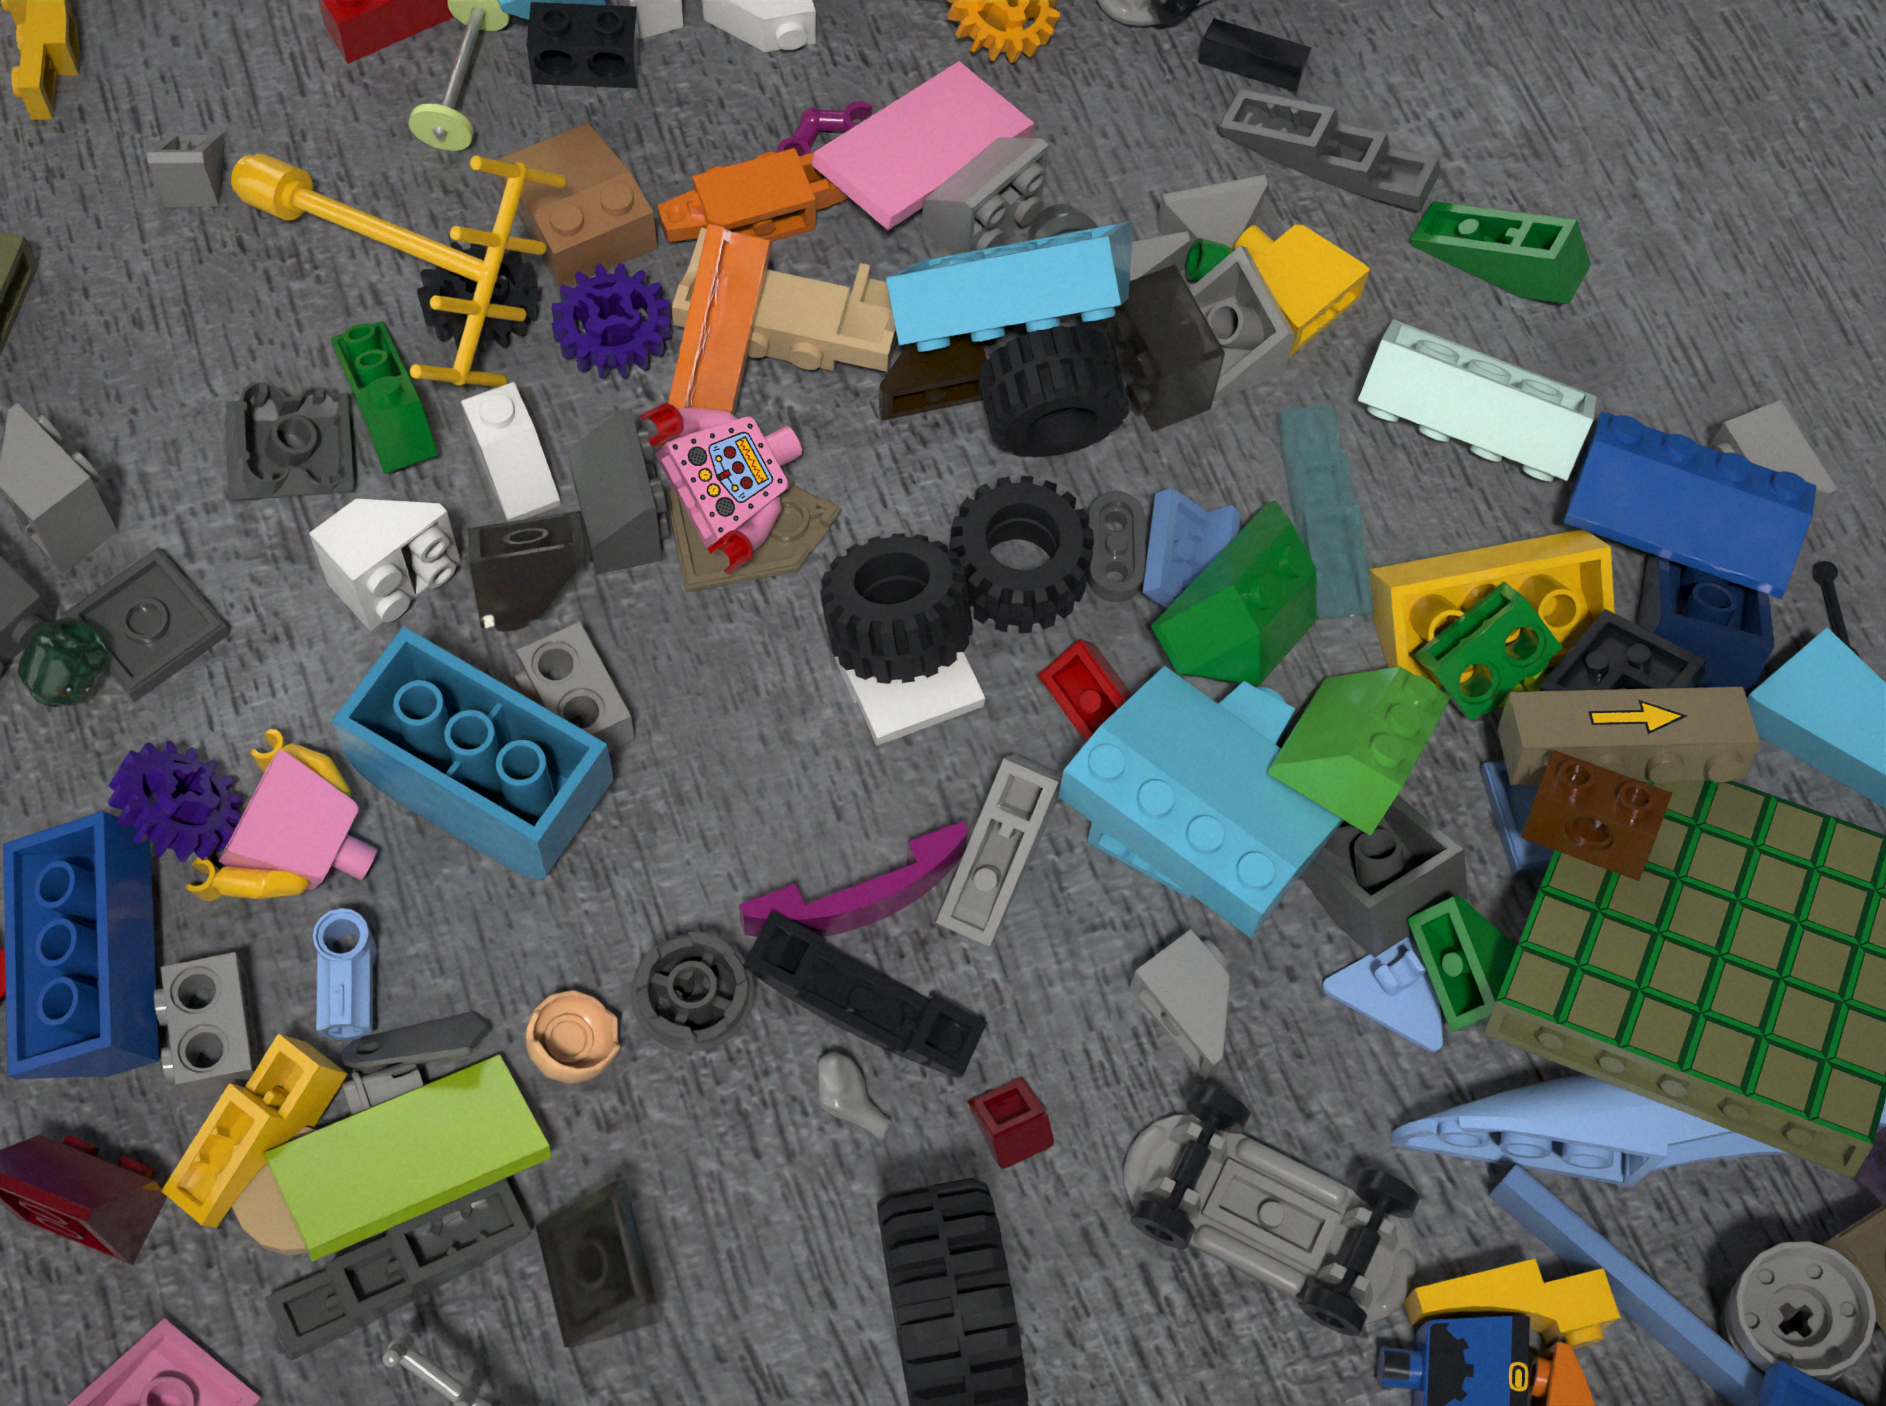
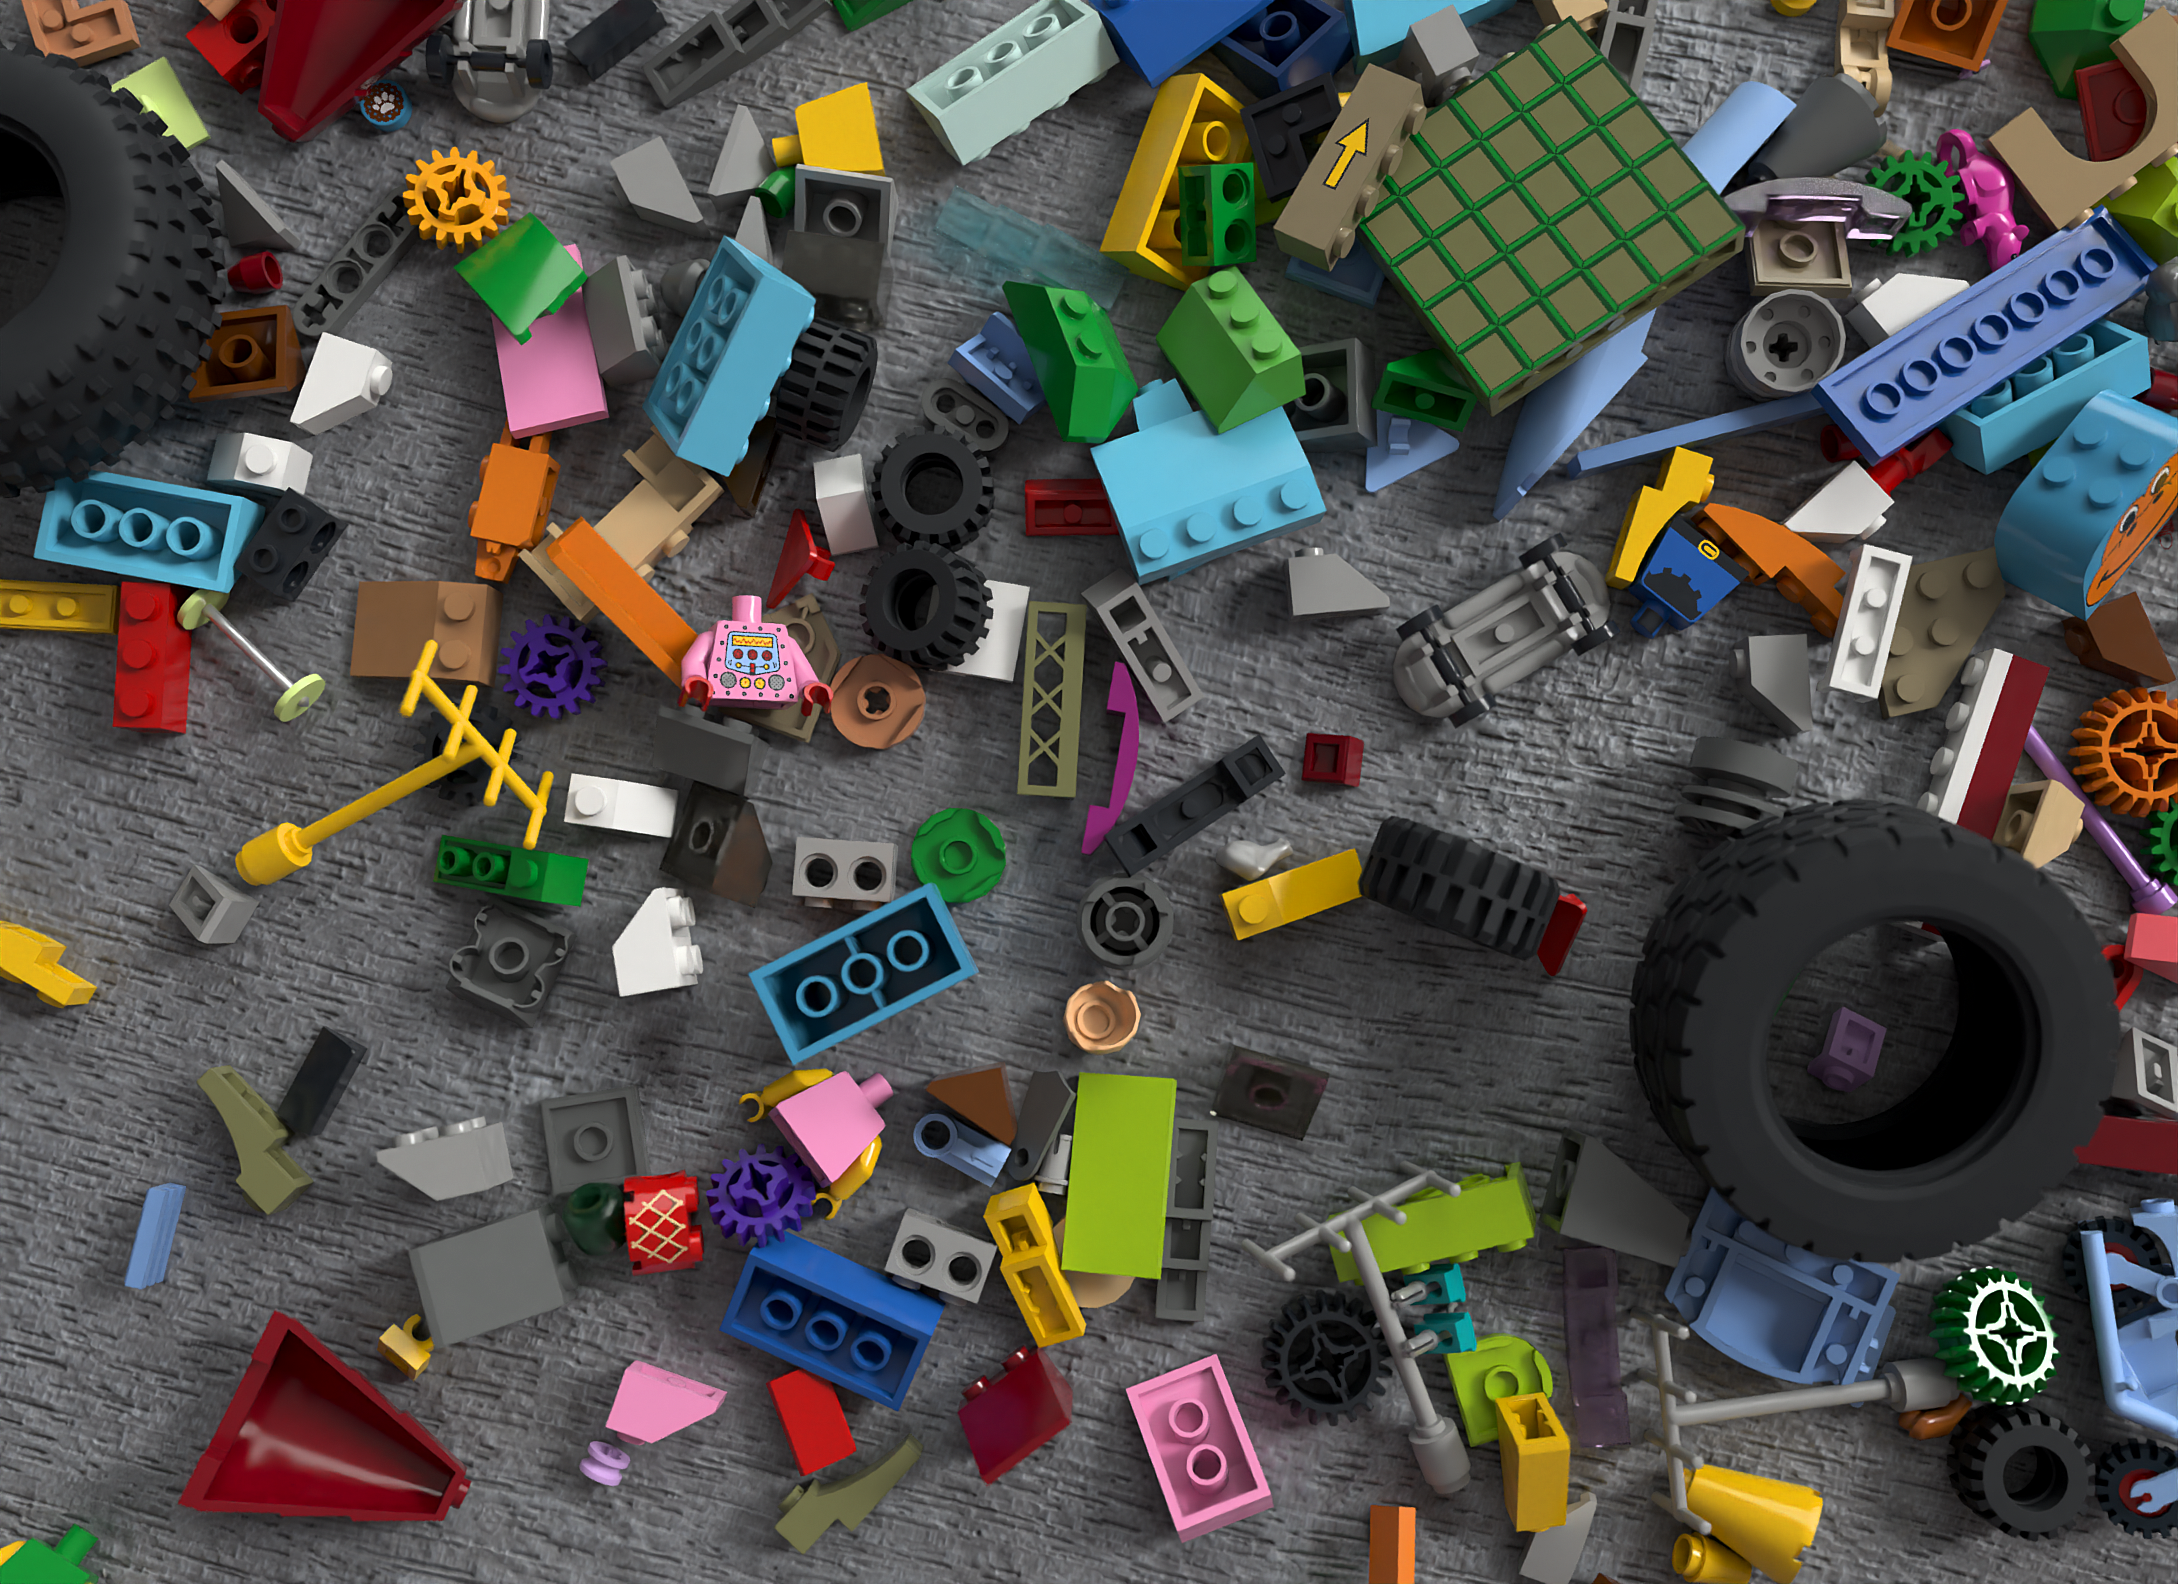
camera: 50 degrees left, 20 degrees up
magenta arm [777,101,872,156] -> none
reddish brown brick [1521,750,1672,881] -> none
none -> black slope [277,1026,368,1137]
none -> green slope [453,212,588,345]
none -> light grey slope [609,136,712,239]
none -> red brick [624,1170,704,1276]
none -> red piece [766,508,835,610]
none -> white slope [814,454,879,556]
none -> nougat plate [830,654,926,750]
none -> green tile [911,808,1006,903]
none -> reddish brown slope [926,1061,1018,1146]
none -> olive fence [1017,601,1087,800]
none -> yellow slope [1219,848,1362,941]
none -> light grey brick [1396,4,1480,109]

